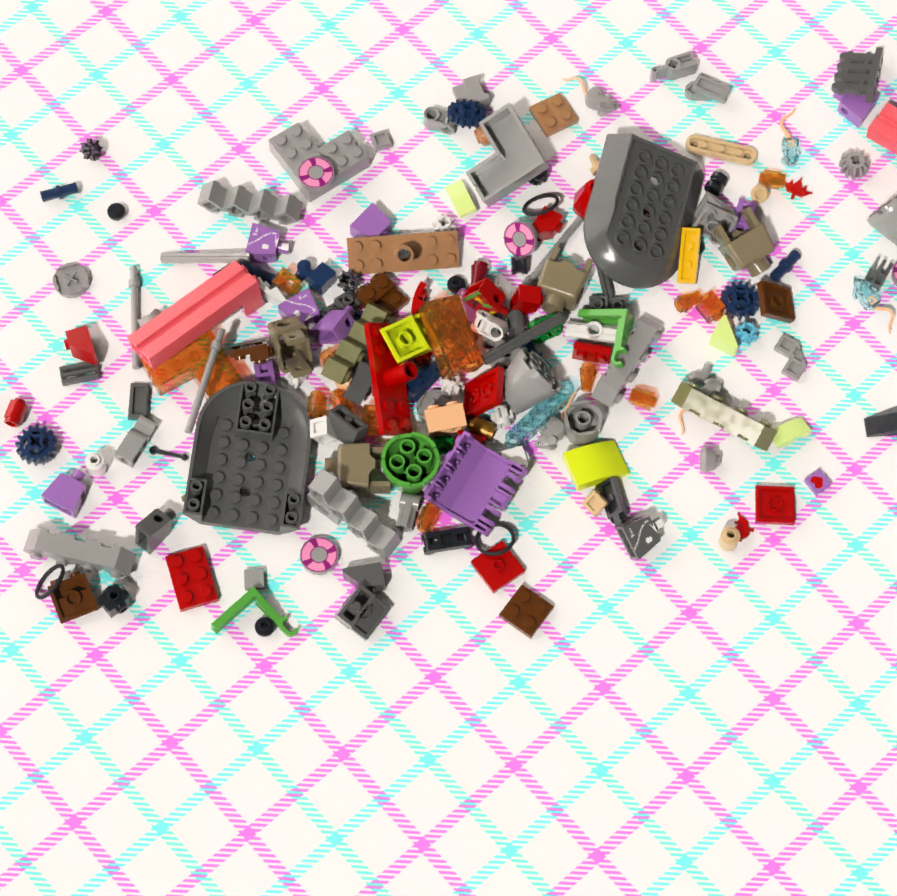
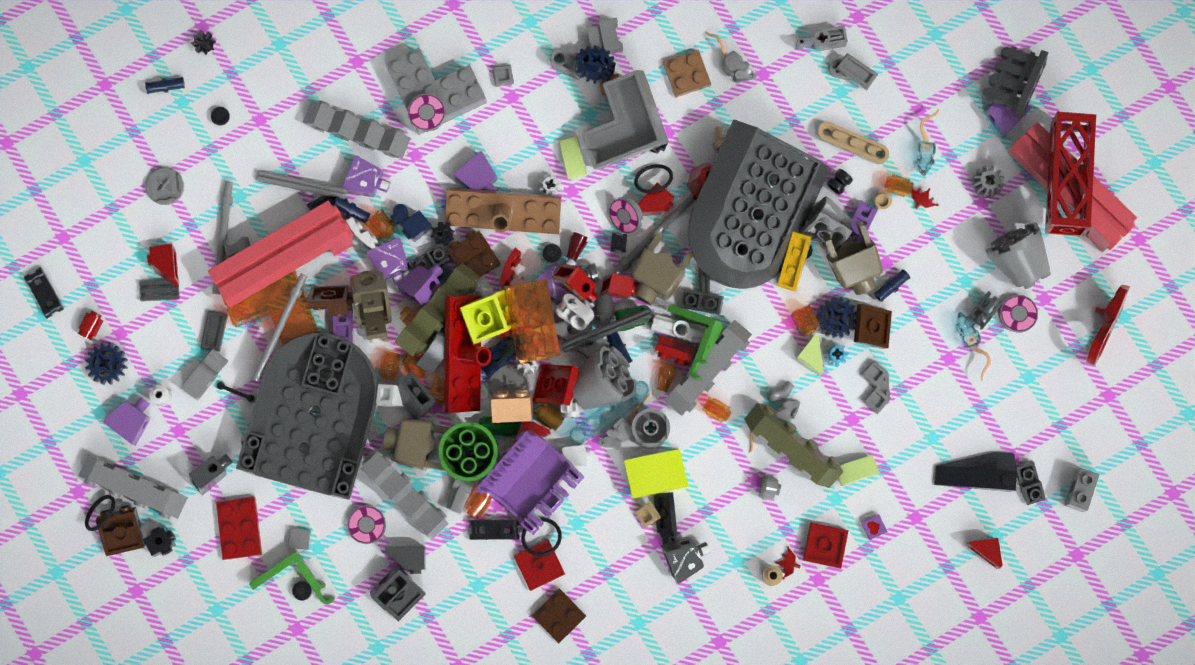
camera: 10 degrees right, 15 degrees up
clear orange cone [674,290,702,313] -> none

